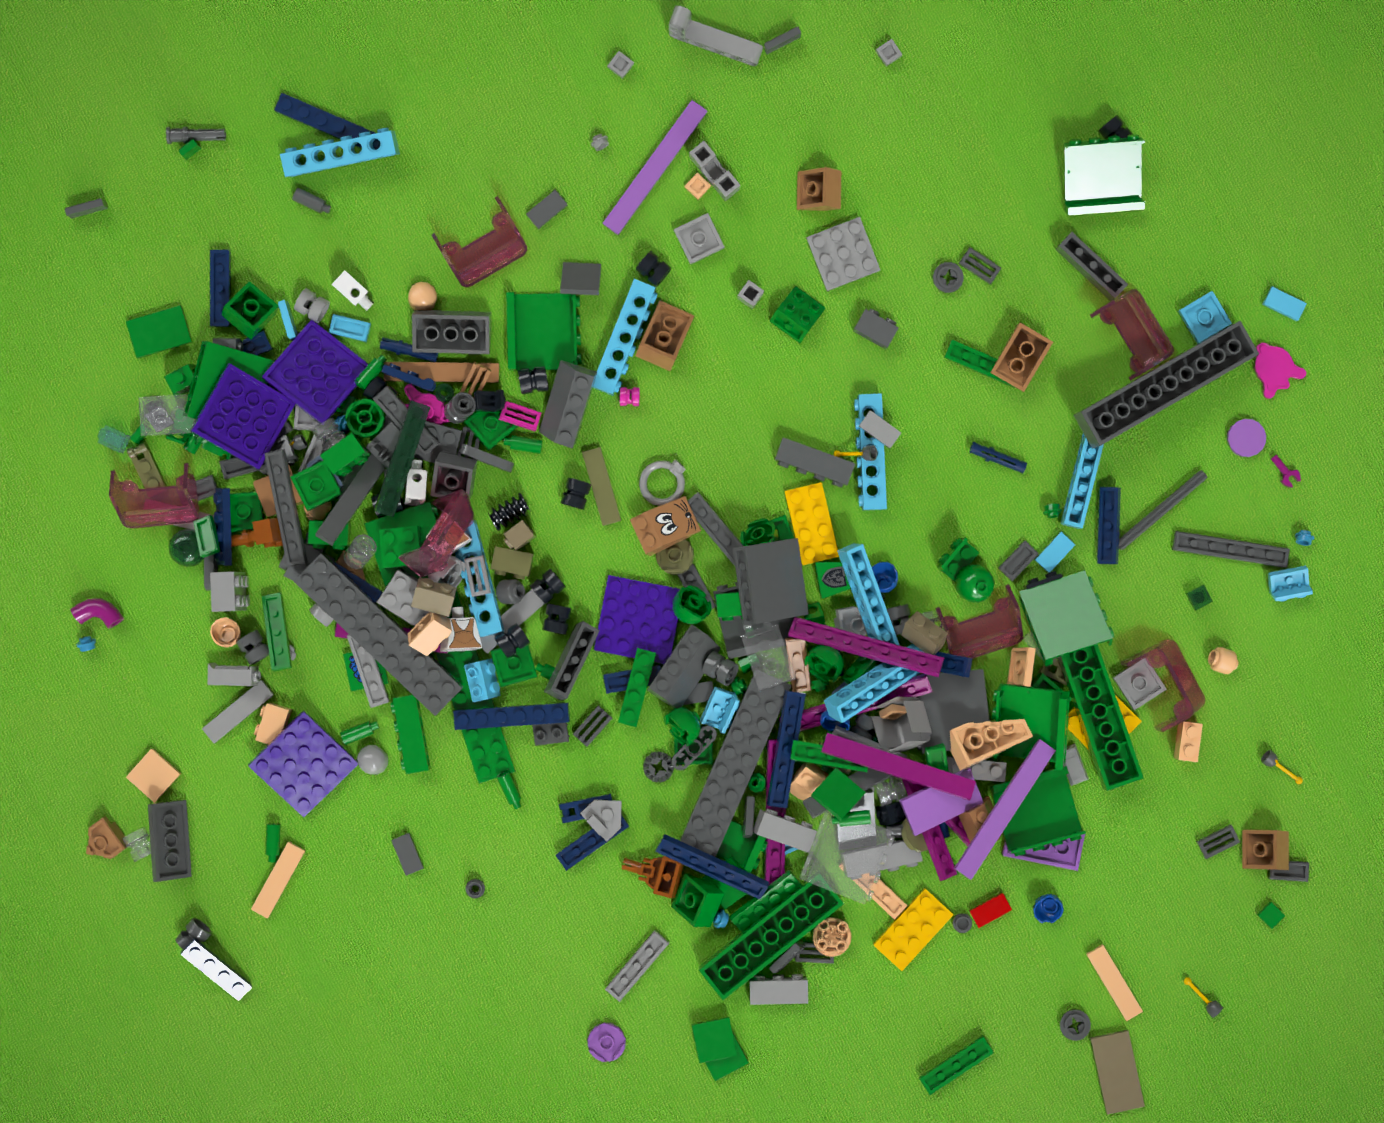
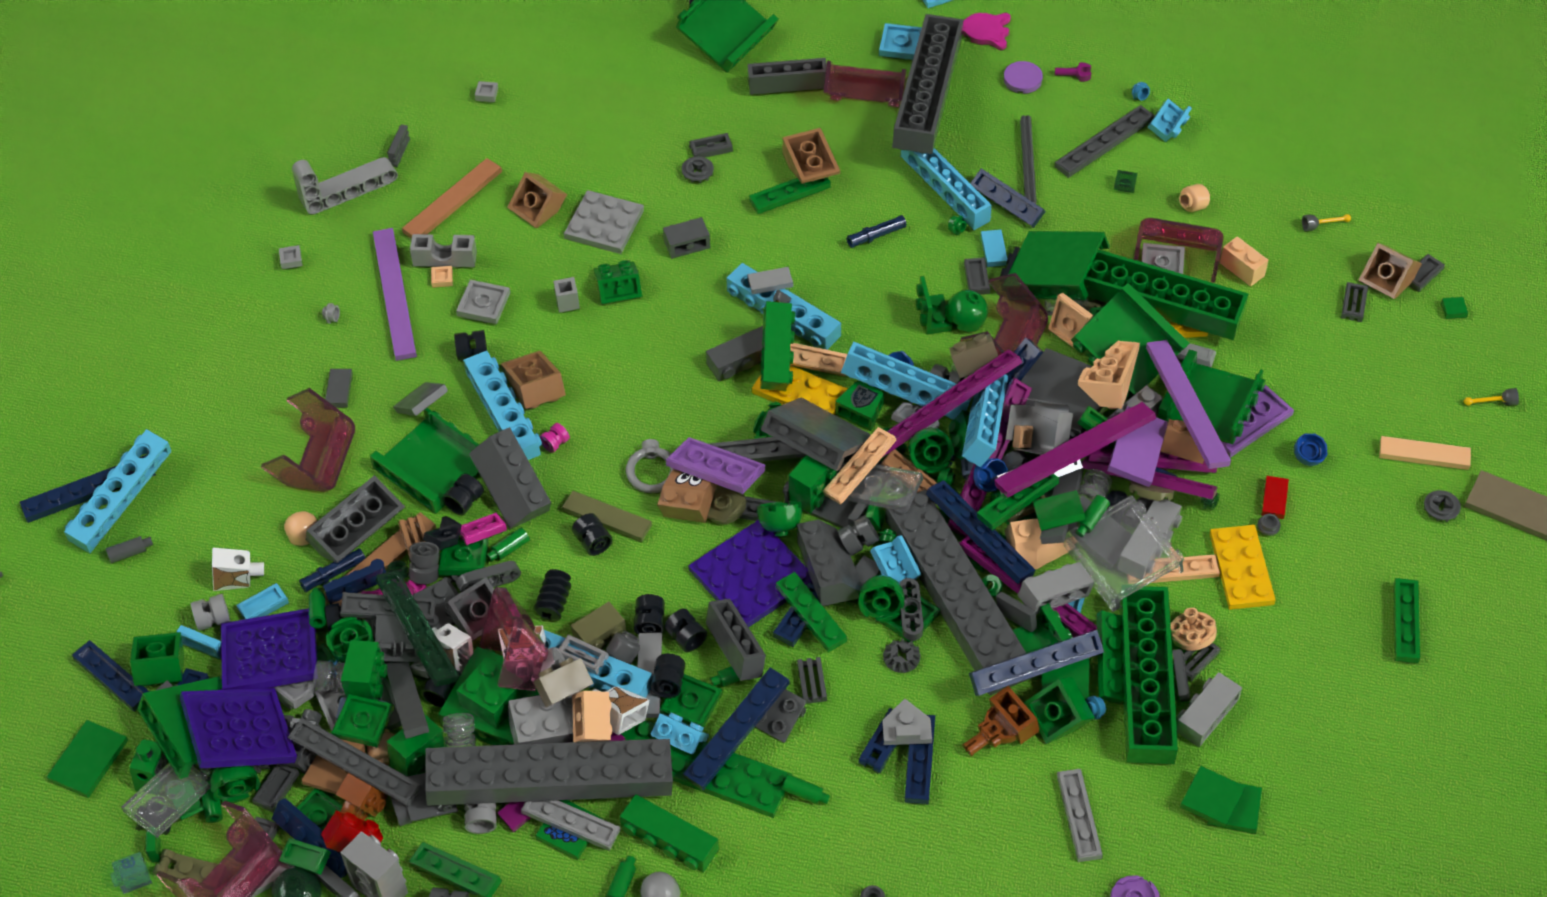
camera: 50 degrees left, 35 degrees down
dark tan brick [504,520,536,550] -> none
none -> red brick [321,810,383,852]
none -> nougat tile [402,158,502,239]
none -> medium lavender tile [666,437,765,494]
none -> green brick [760,301,795,391]
none -> light nougat tile [790,343,847,377]
none -> light nougat tile [823,427,897,505]

